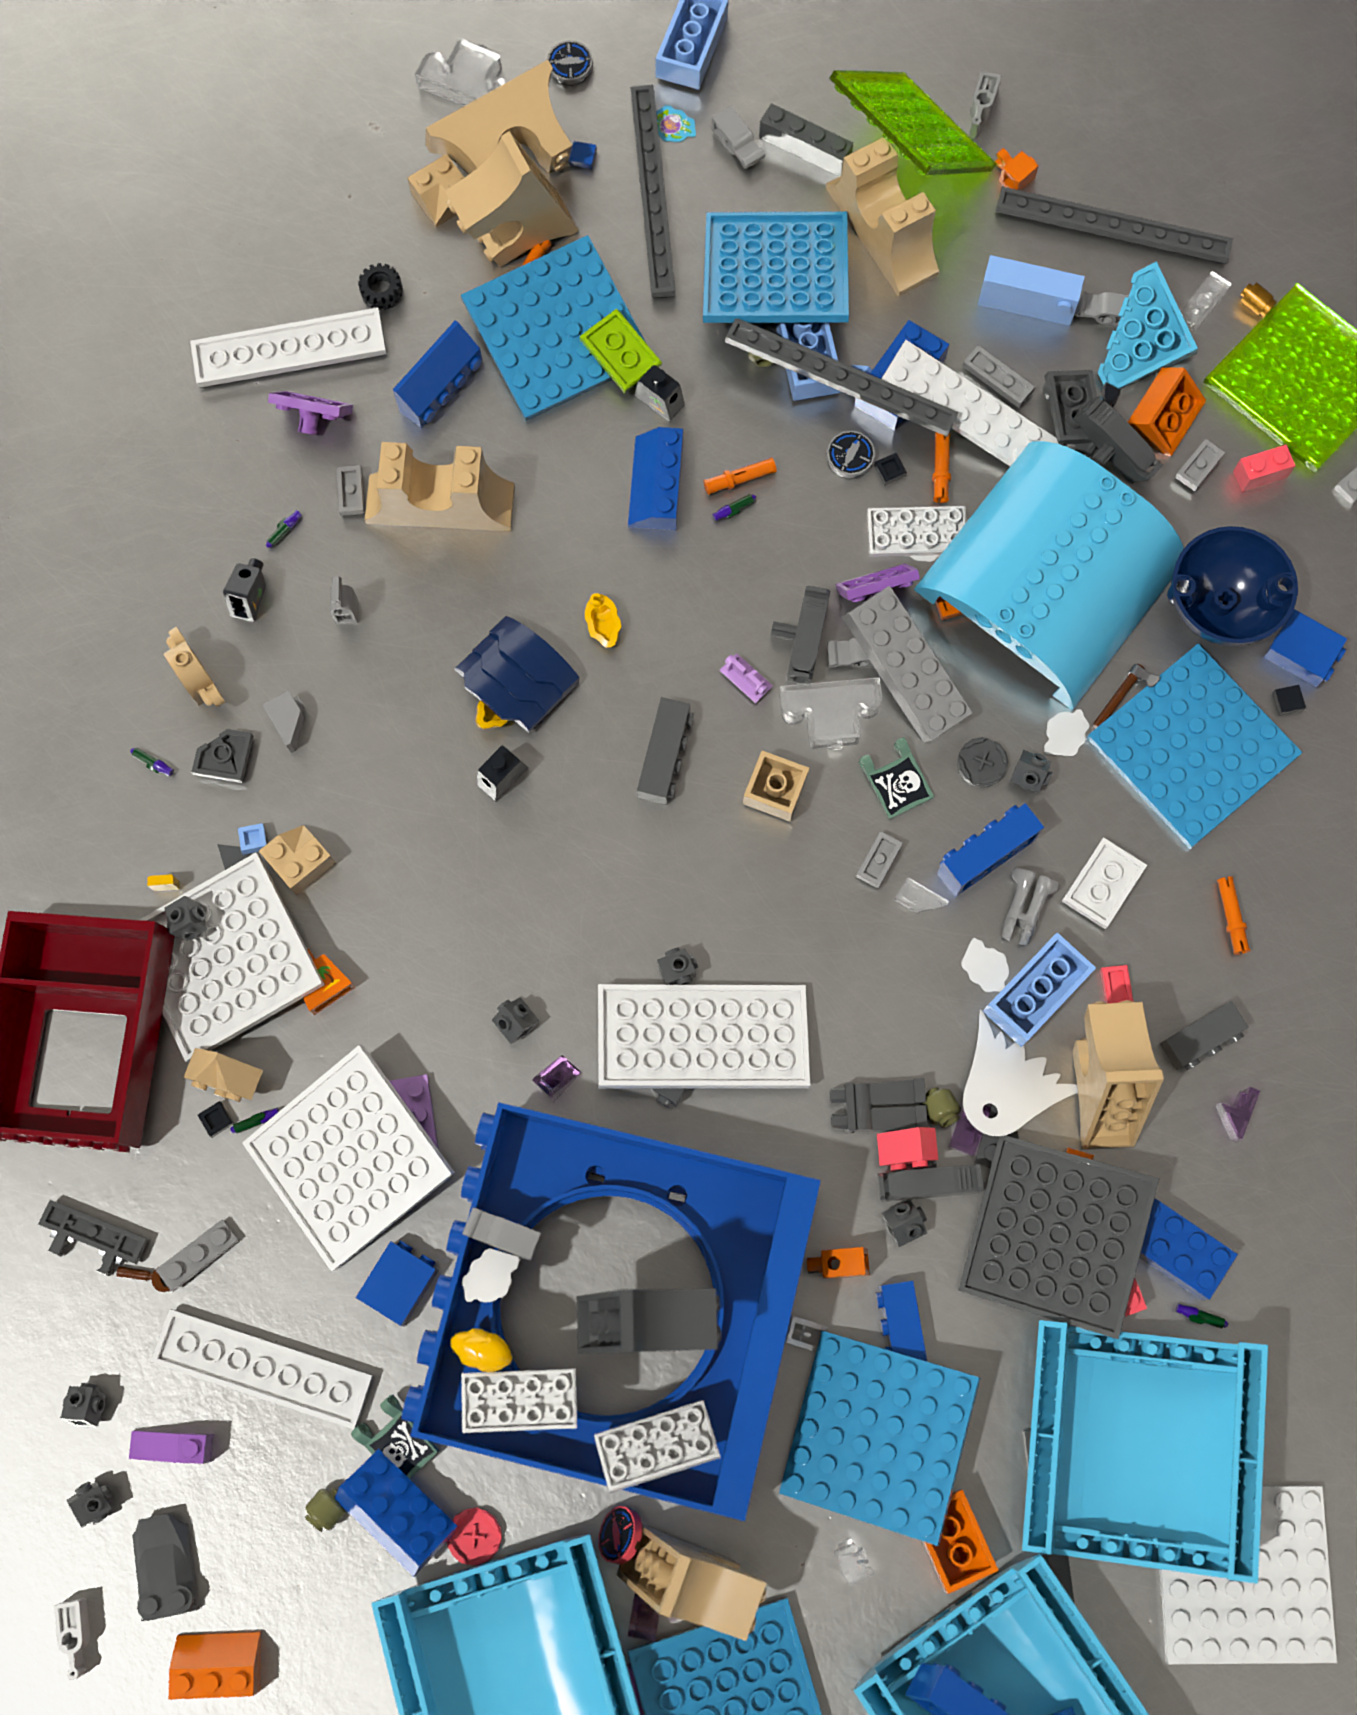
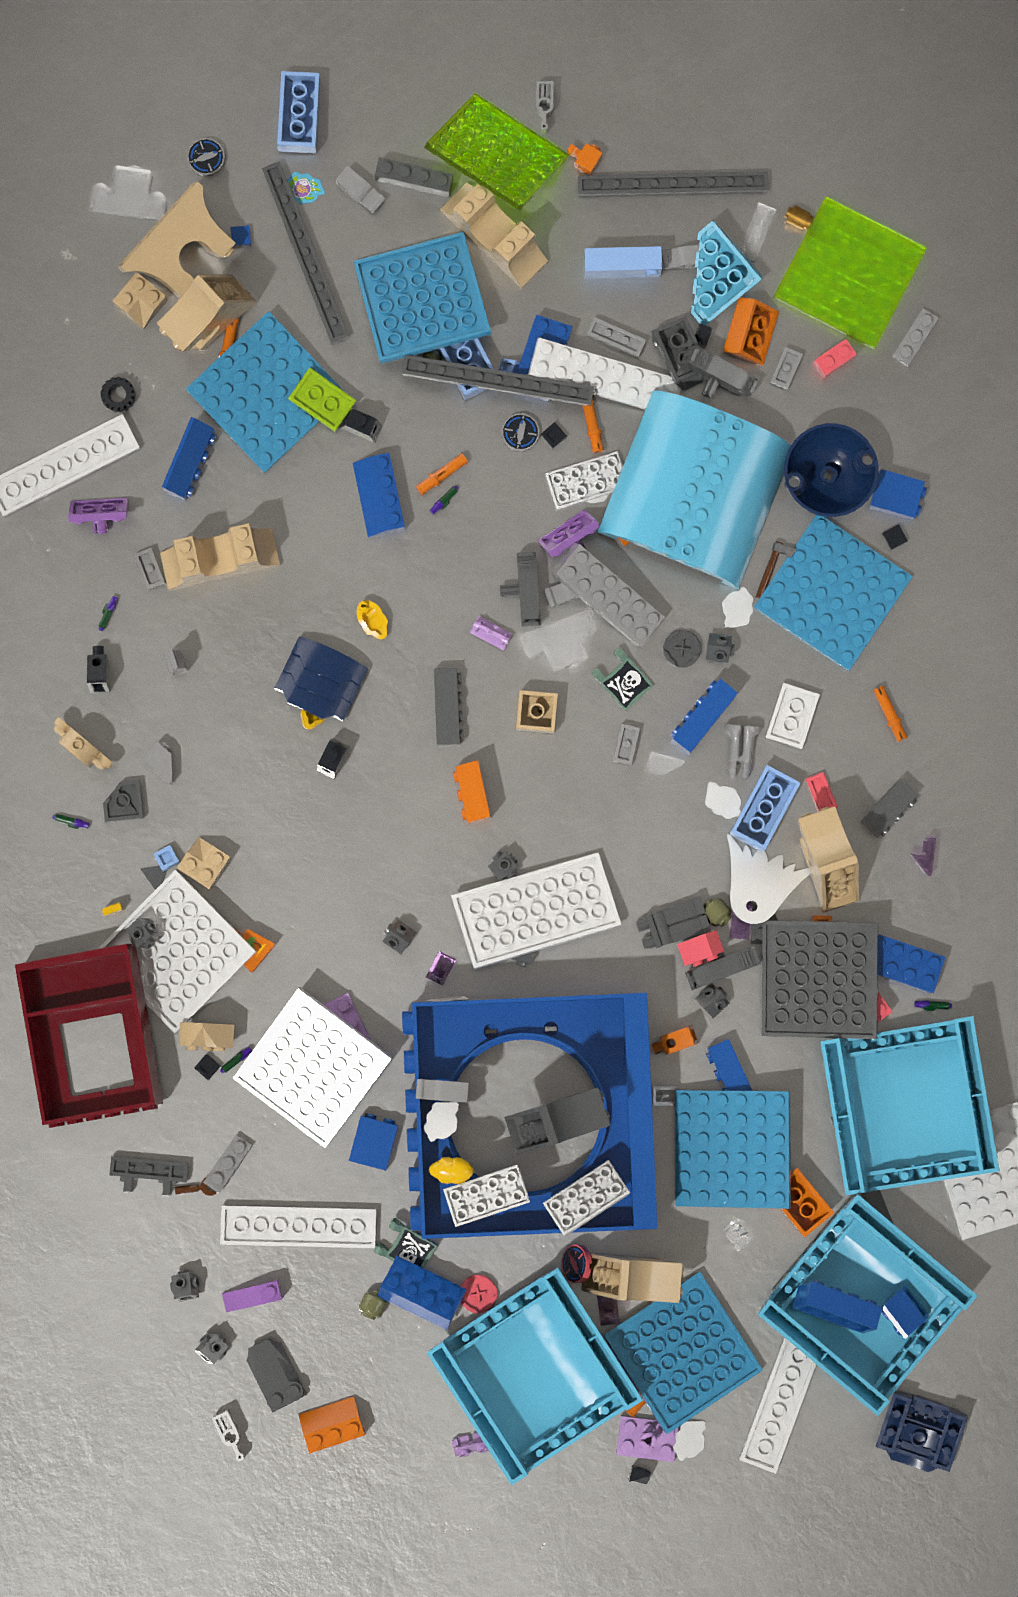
camera: 20 degrees left, 10 degrees up
none -> orange slope [453,760,490,824]

